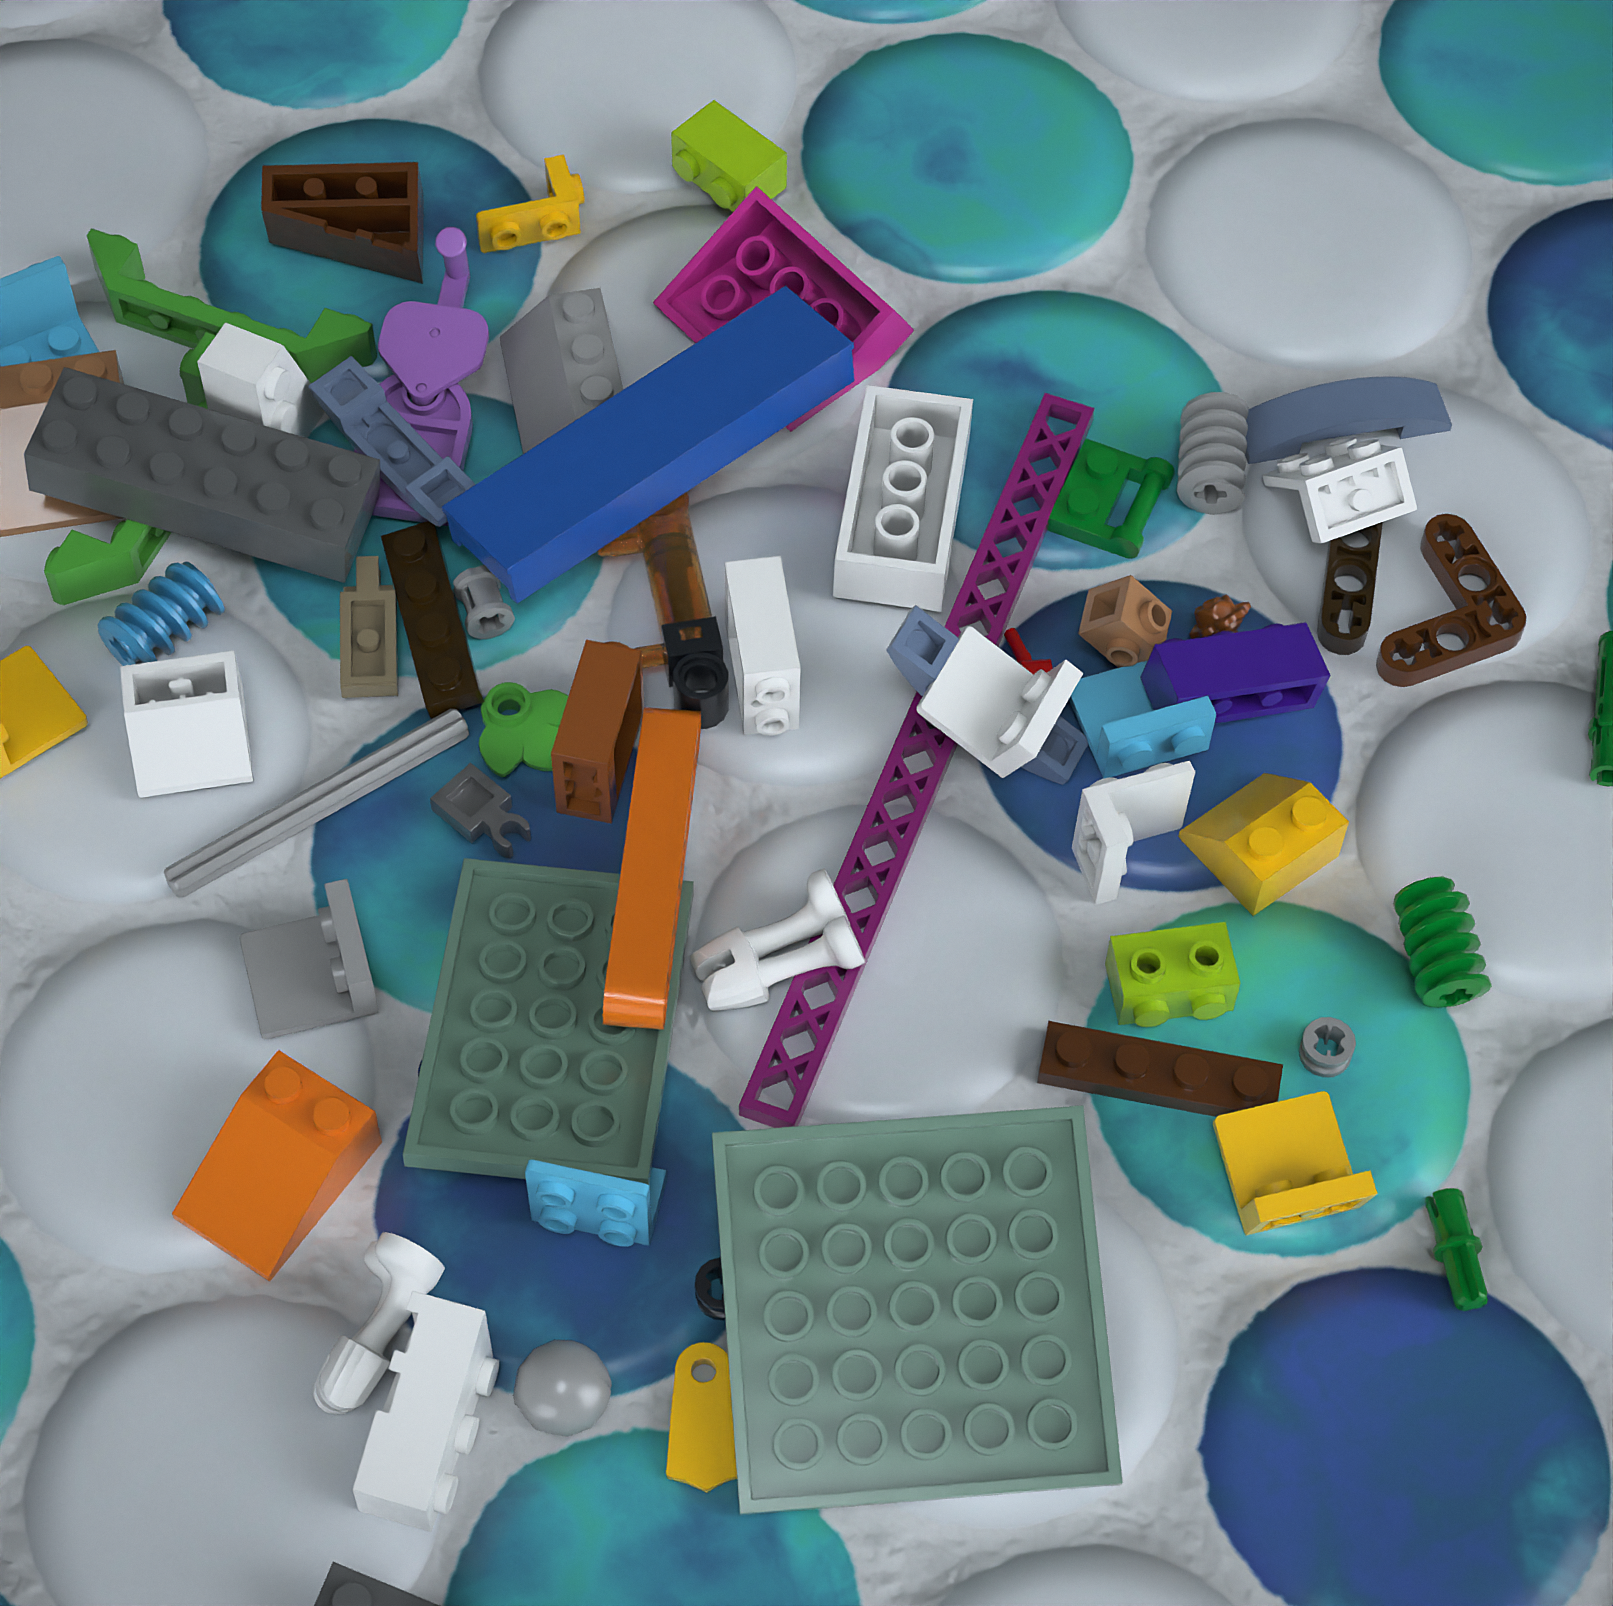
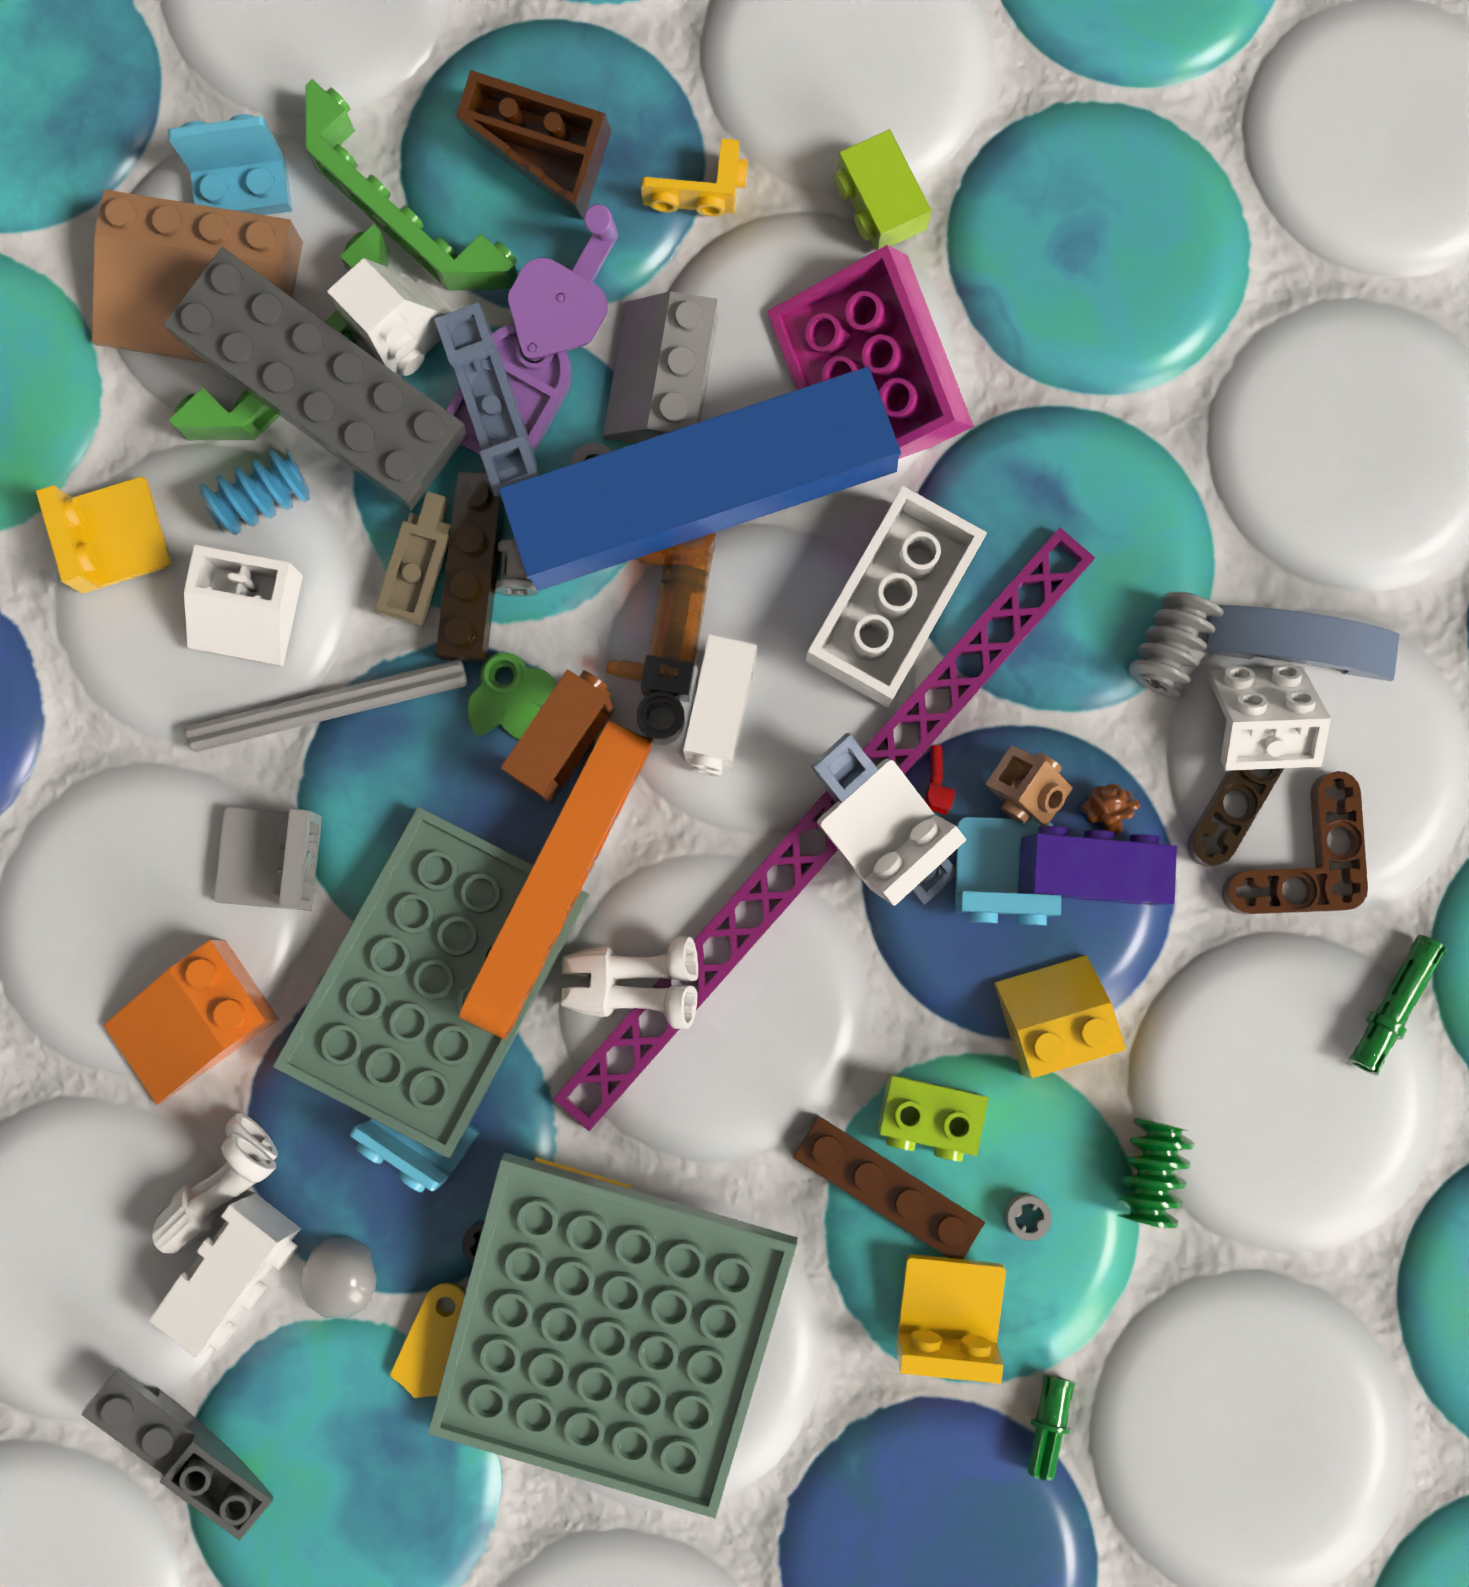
camera: 20 degrees right, 25 degrees up
flat silver plate [430,762,531,858] -> none
green plate [1047,438,1175,559] -> none
white bracket [1072,761,1195,905] -> none

